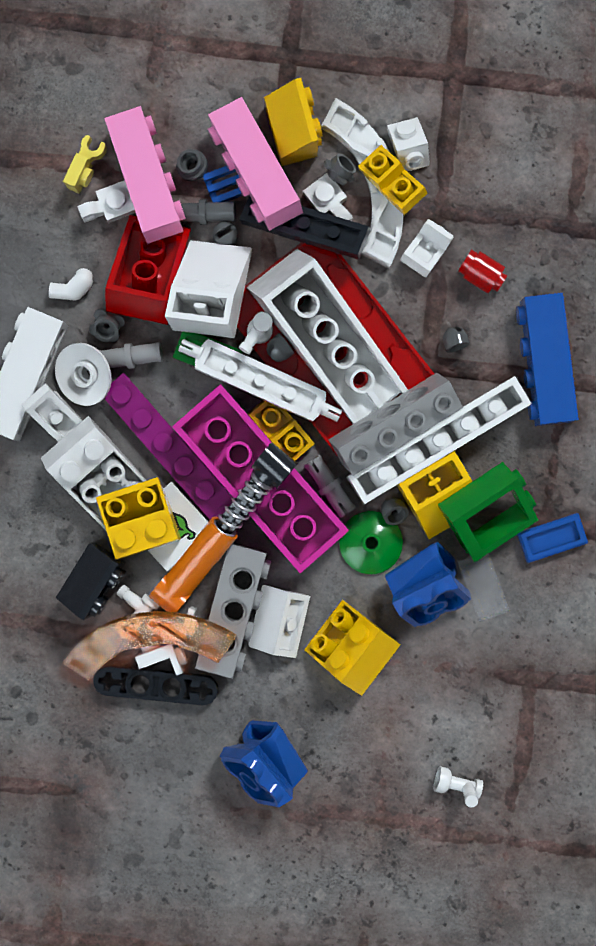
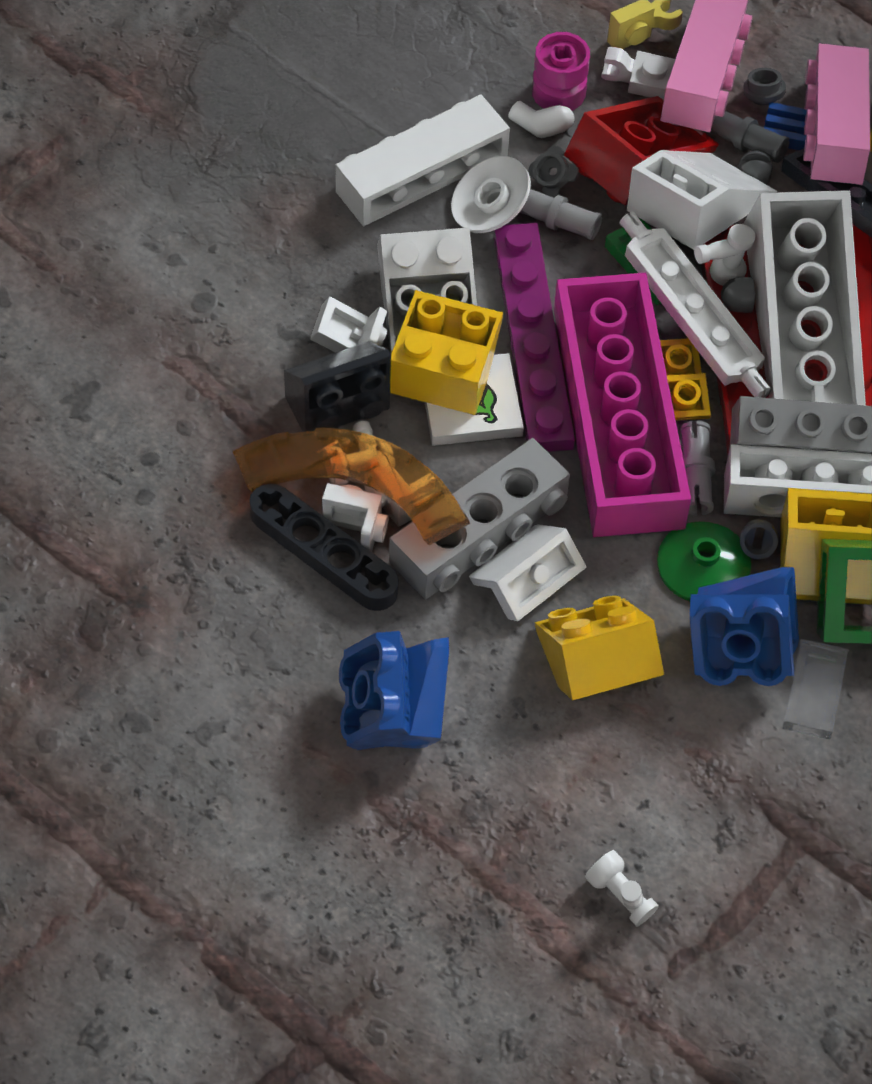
camera: 25 degrees right, 30 degrees down
white slope [21,383,83,442] -> none
piece [148,442,298,617] -> none
none -> white bracket [310,296,387,353]
none -> dark pink wheel [532,32,590,111]

